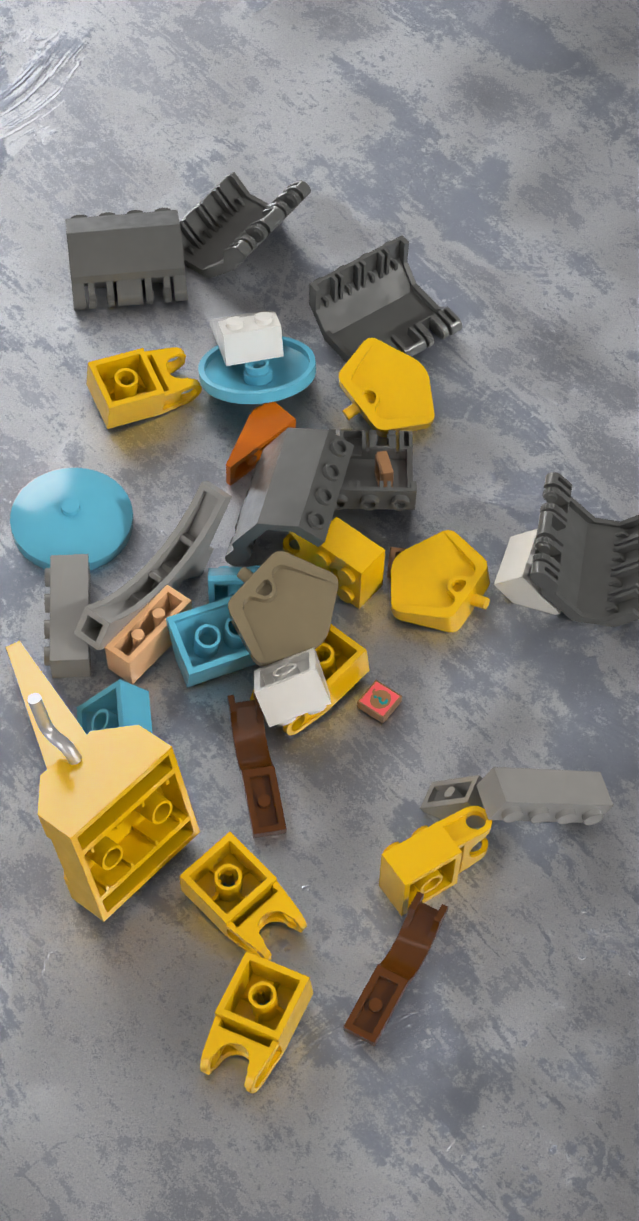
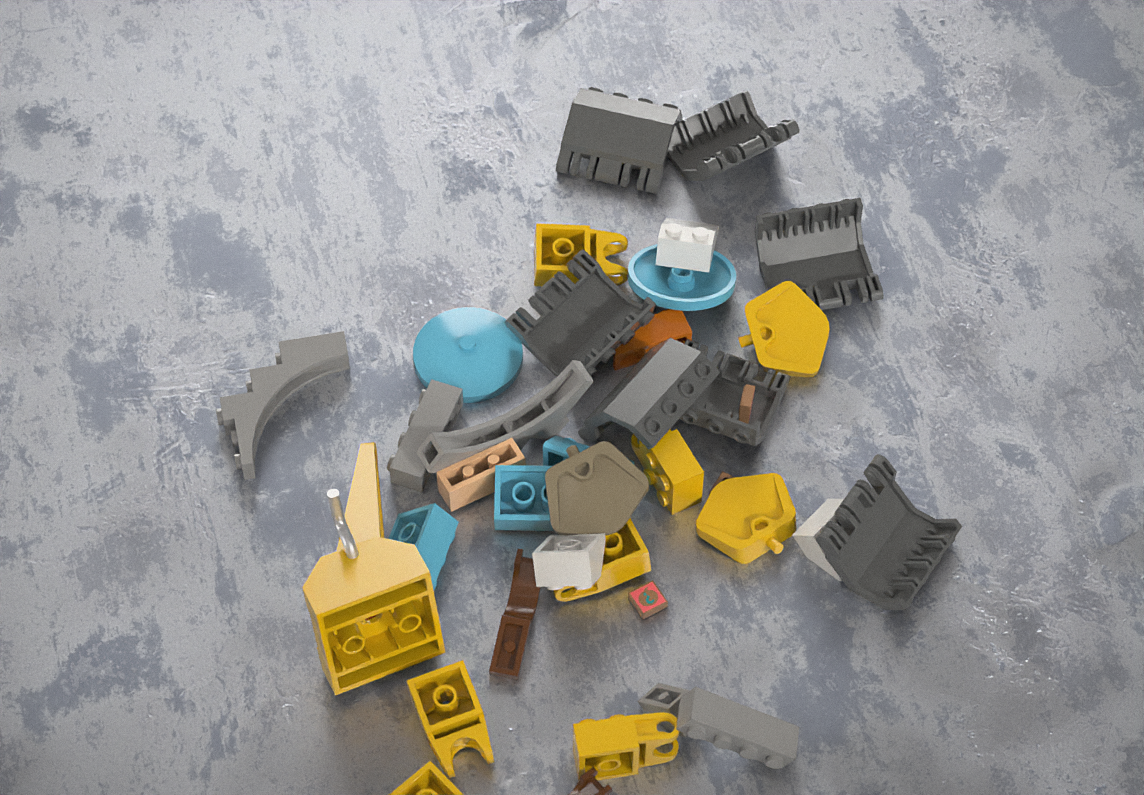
camera: 25 degrees right, 0 degrees up
none -> dark grey hinge [505,250,656,377]

